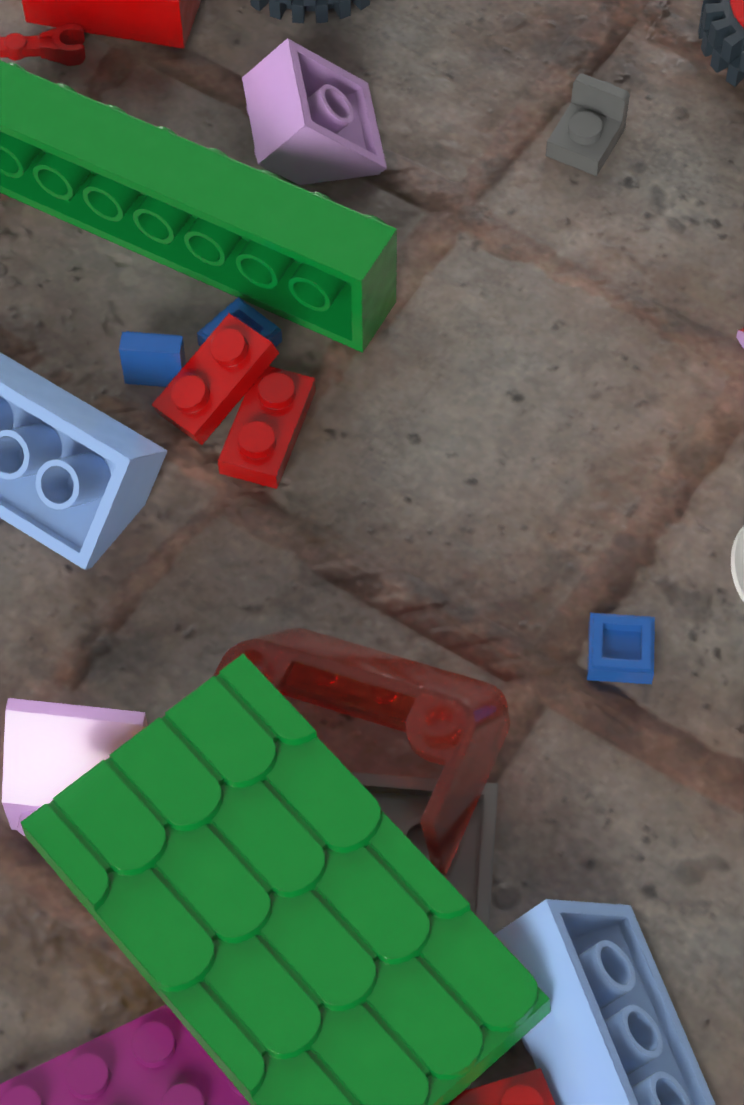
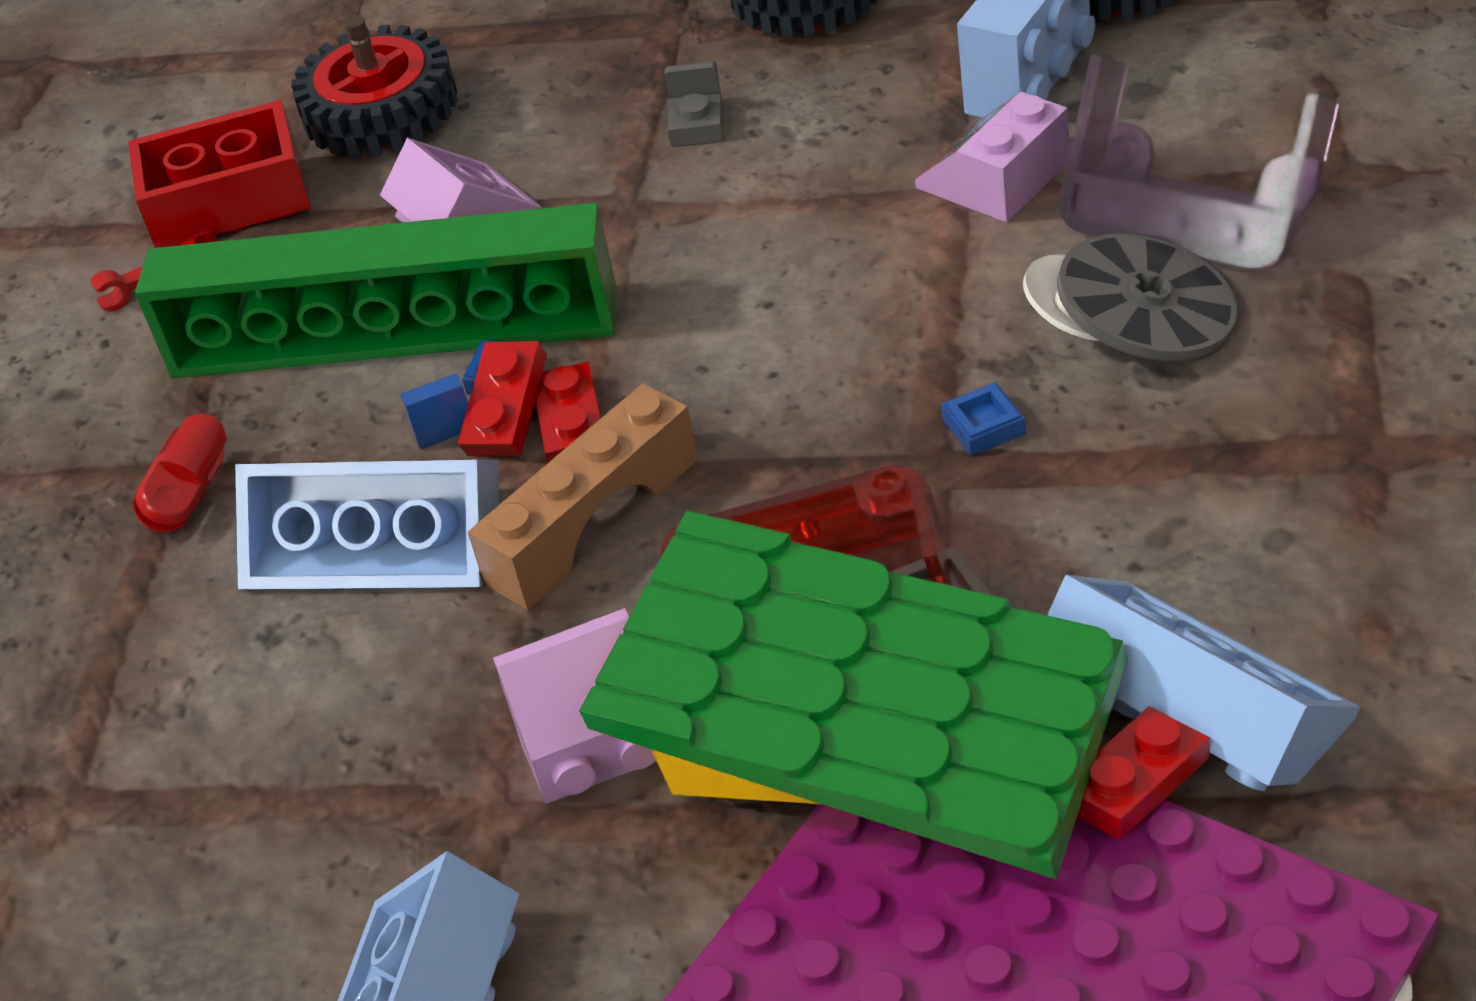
camera: 20 degrees left, 15 degrees down
none -> medium nougat arch [467,383,699,611]

